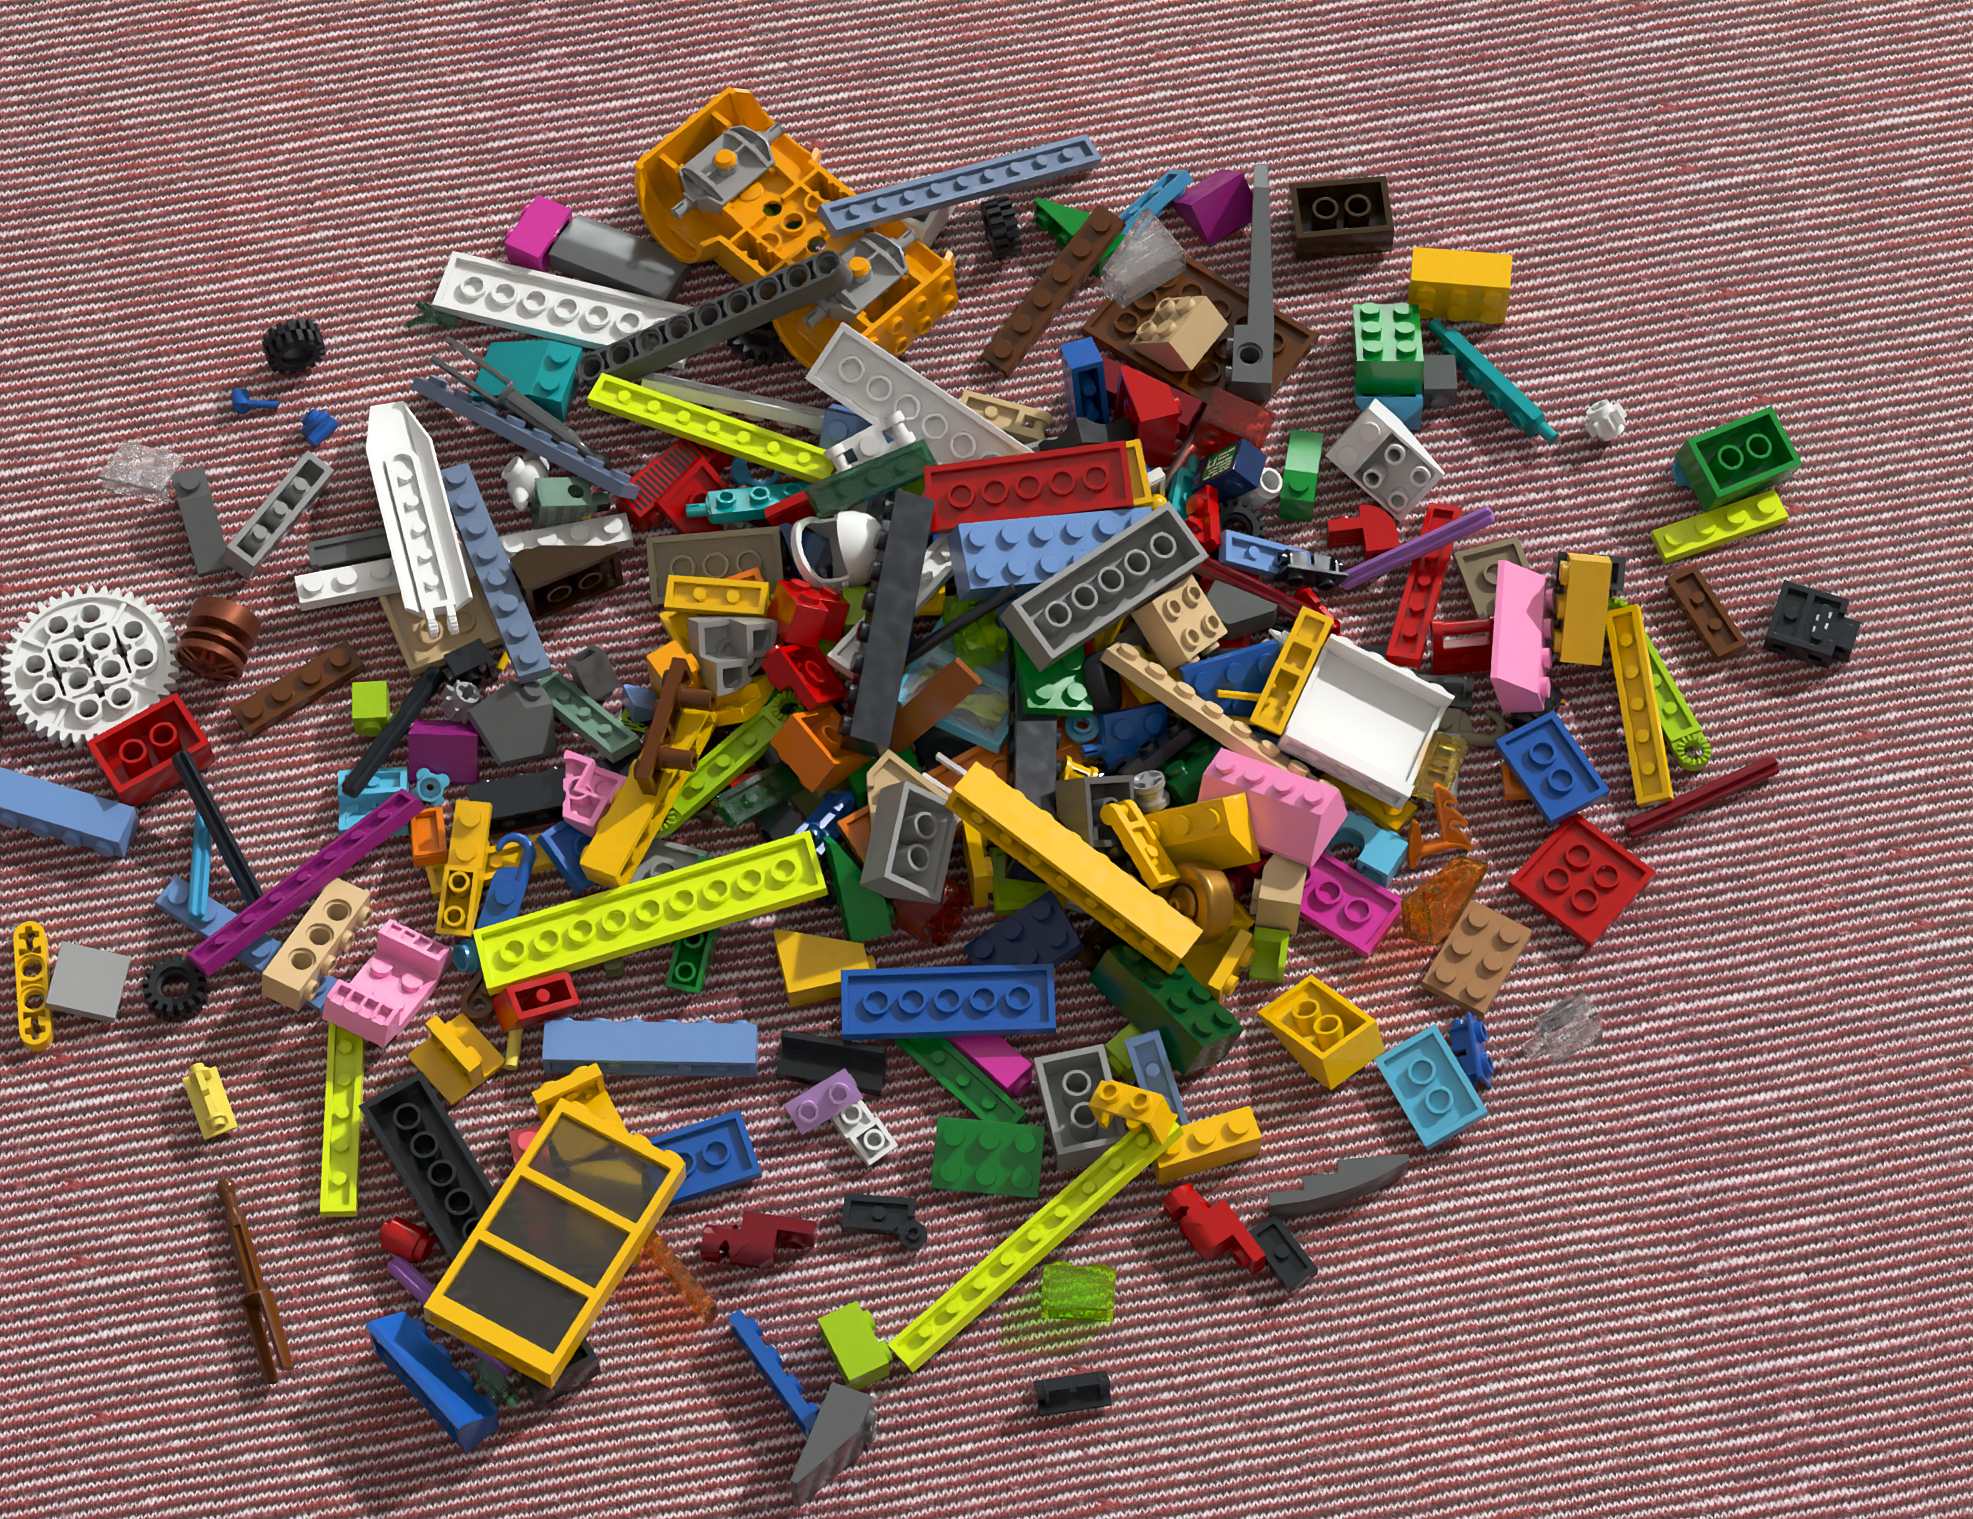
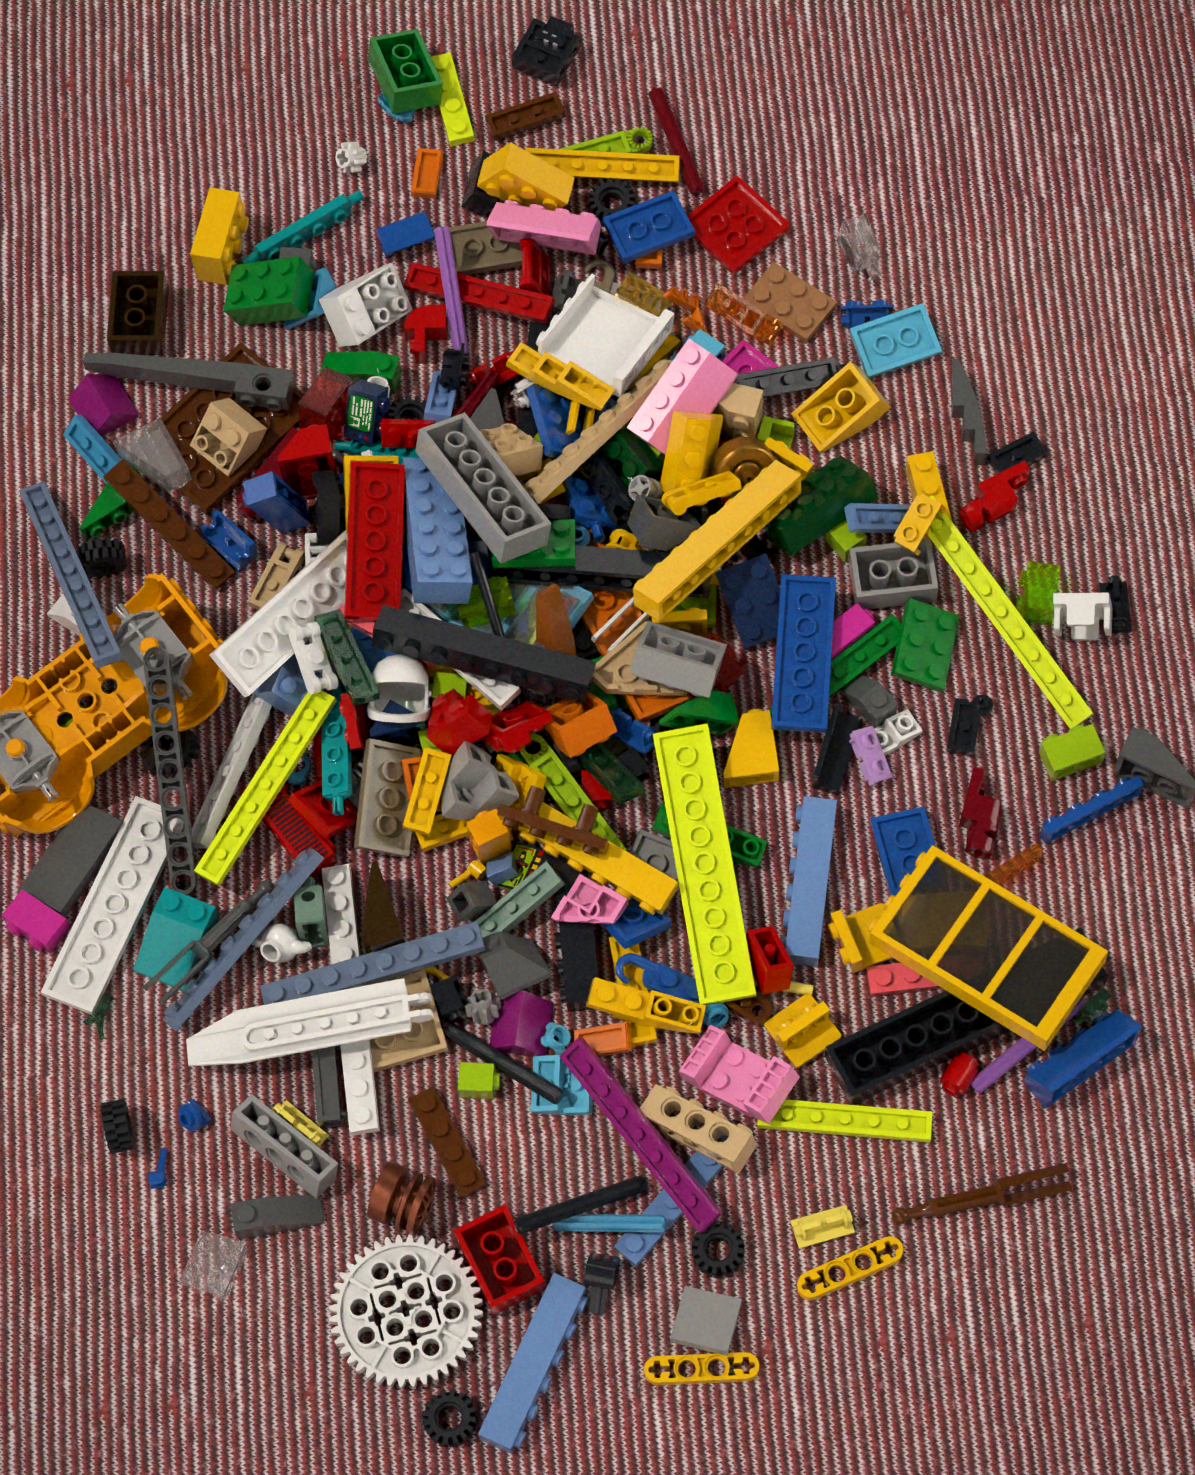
camera: 80 degrees left, 5 degrees up
none -> blue hinge [201,510,258,572]
none -> light yellow hinge [272,1100,329,1147]
none -> blue hinge [377,211,435,258]
none -> orange tile [411,148,444,199]
none -> yellow hand [449,860,487,888]
none -> black beam [584,1253,620,1315]
none -> black tyre [588,178,635,227]
none -> black plate [733,357,853,398]
none -> yellow beam [797,1236,903,1301]
none -> dark grey slope [840,674,898,728]
none -> white panel [1053,593,1113,641]

